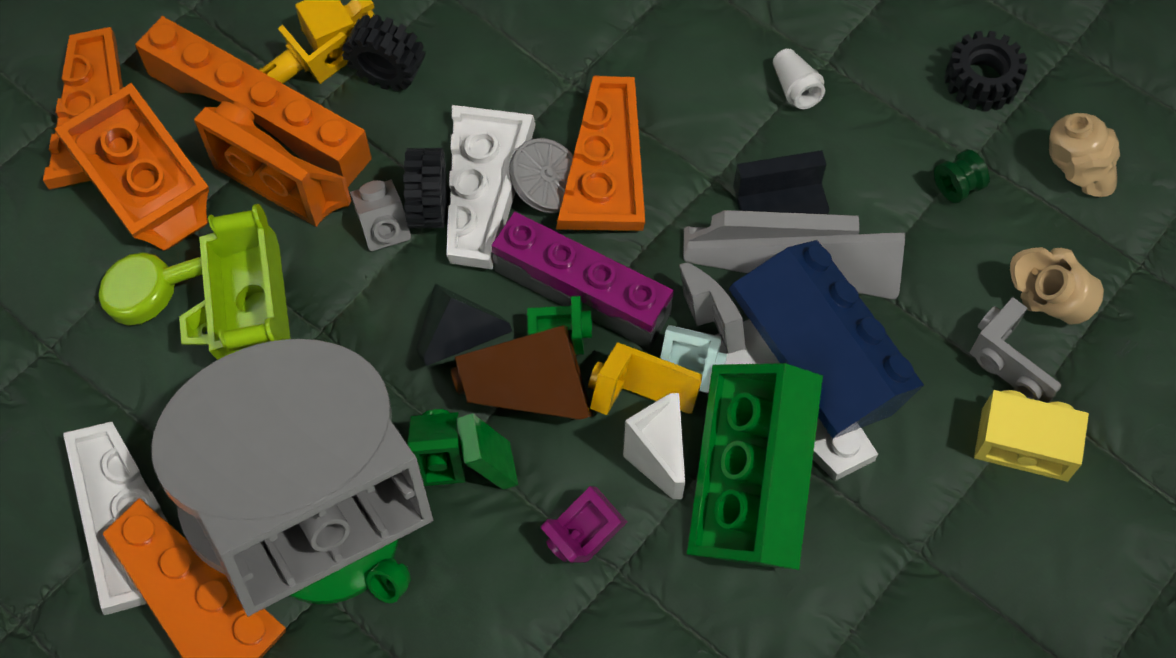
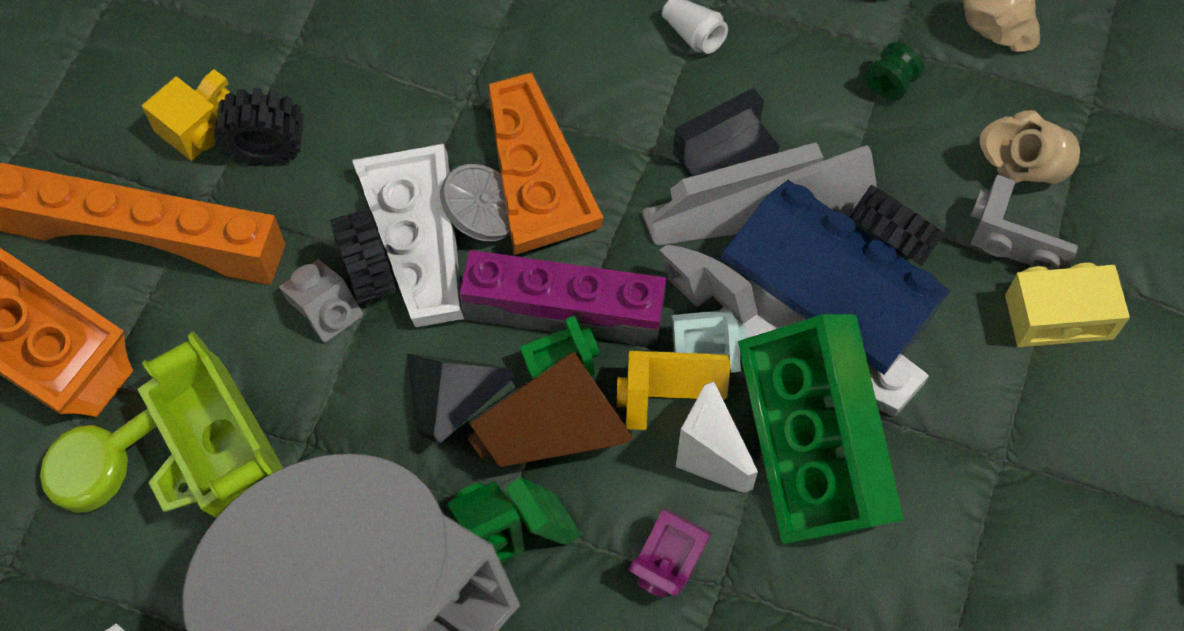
camera: 20 degrees left, 0 degrees up
orange slope [194,101,351,227] -> none
yellow bracket [258,25,348,84] -> none
none -> black tyre [849,185,945,266]

